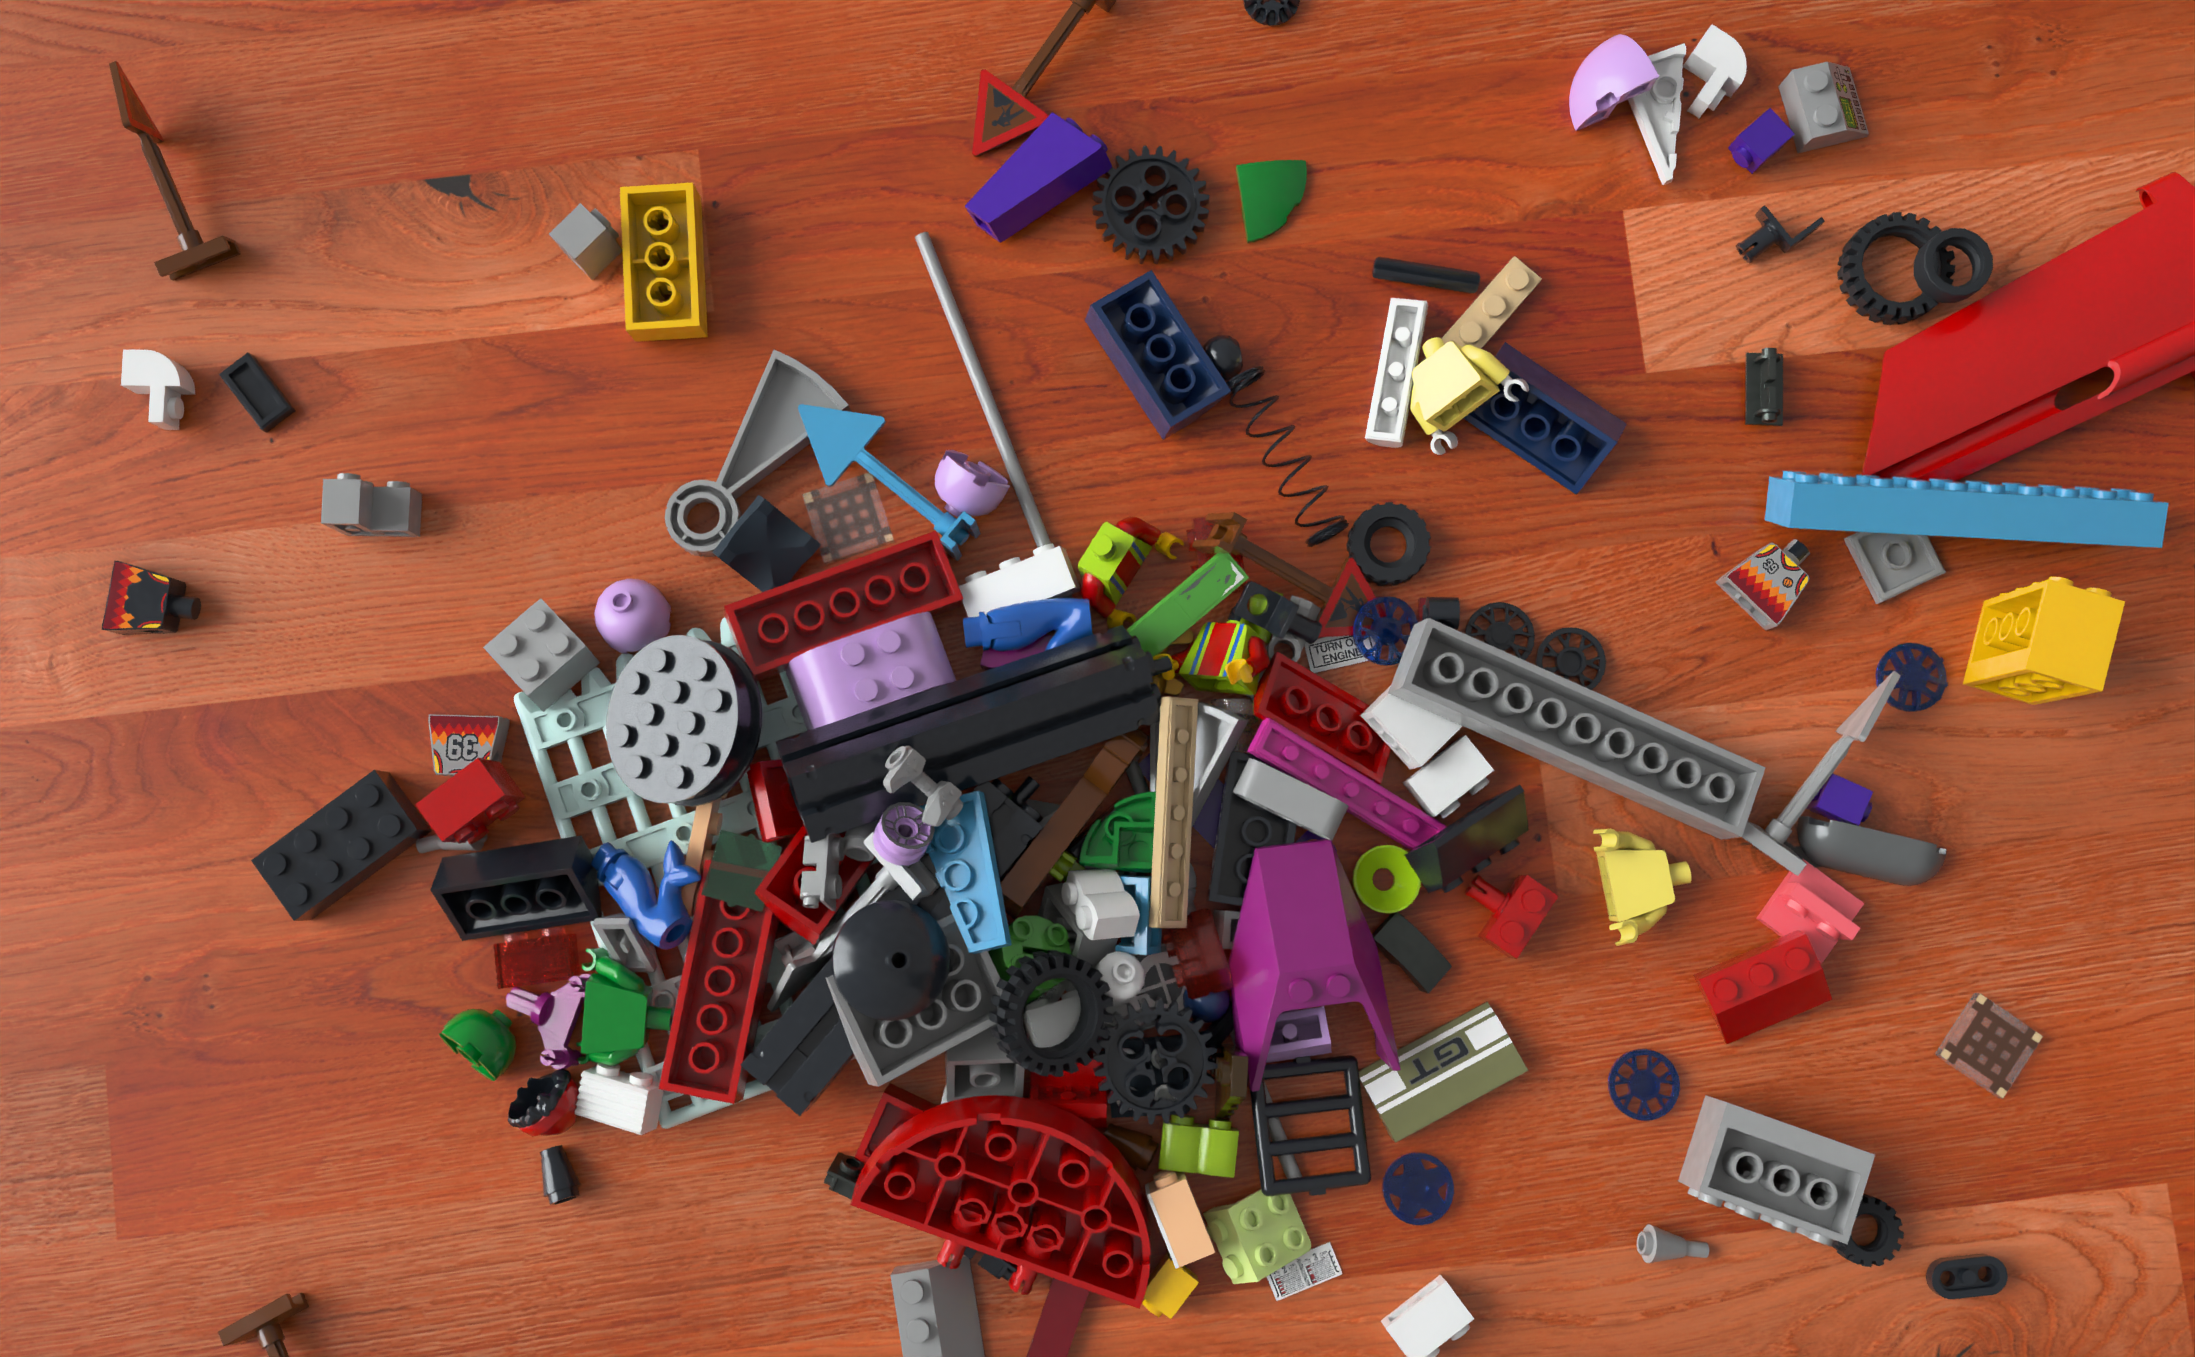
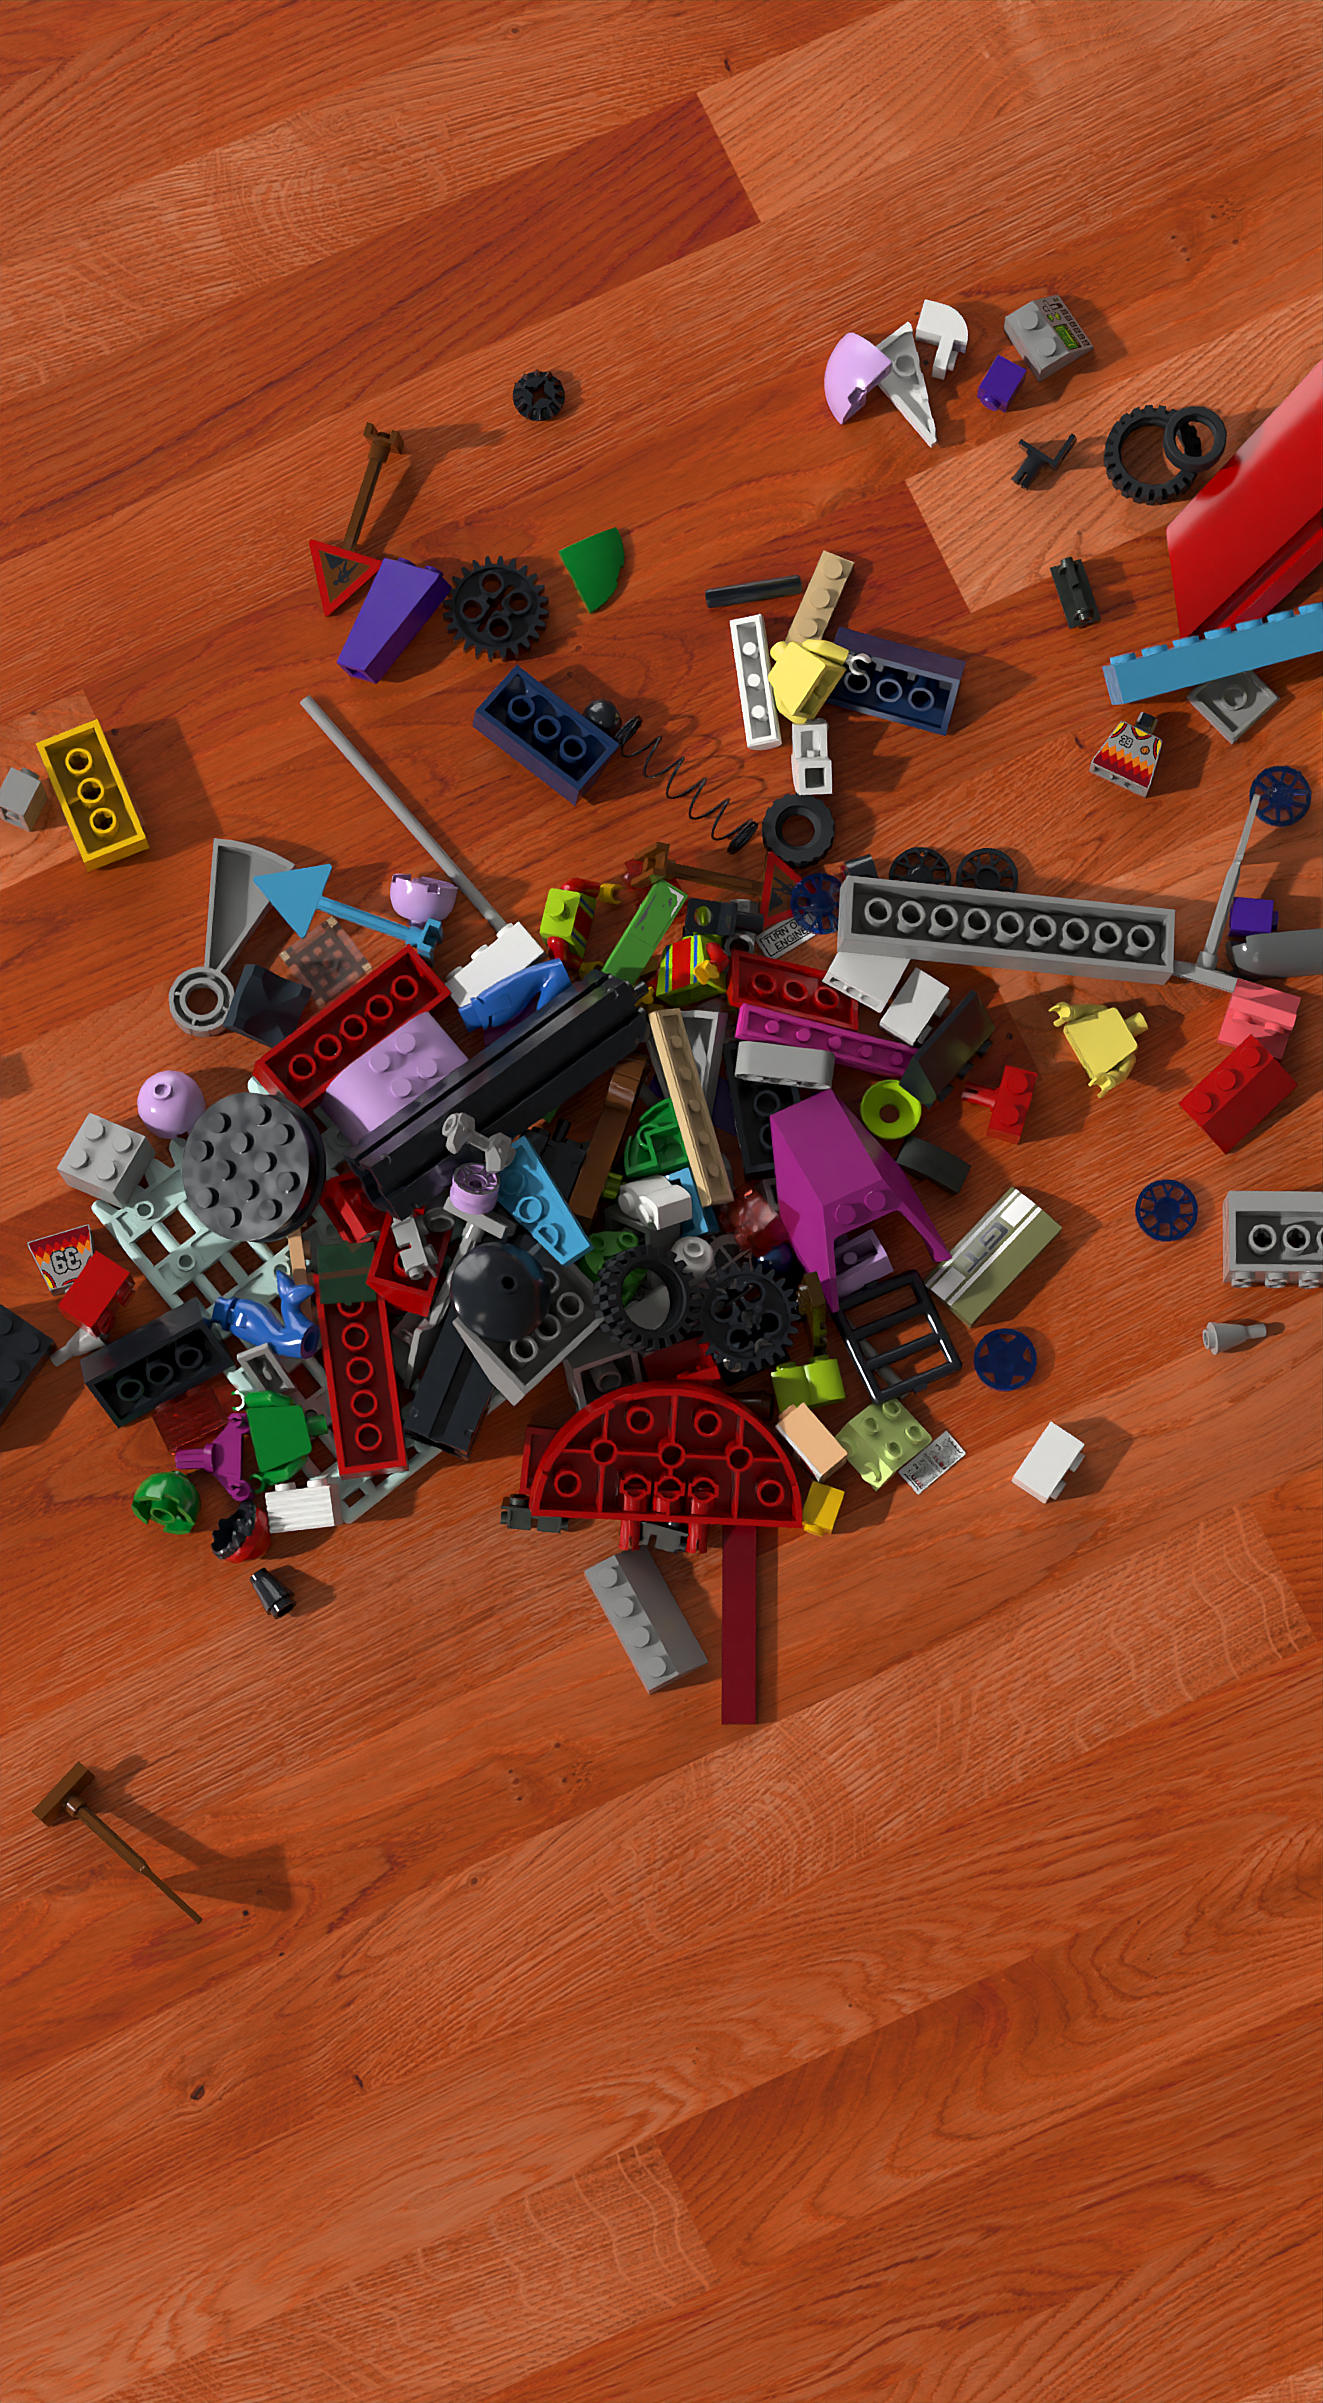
camera: 20 degrees left, 5 degrees down
none -> white brick [791,722,832,795]

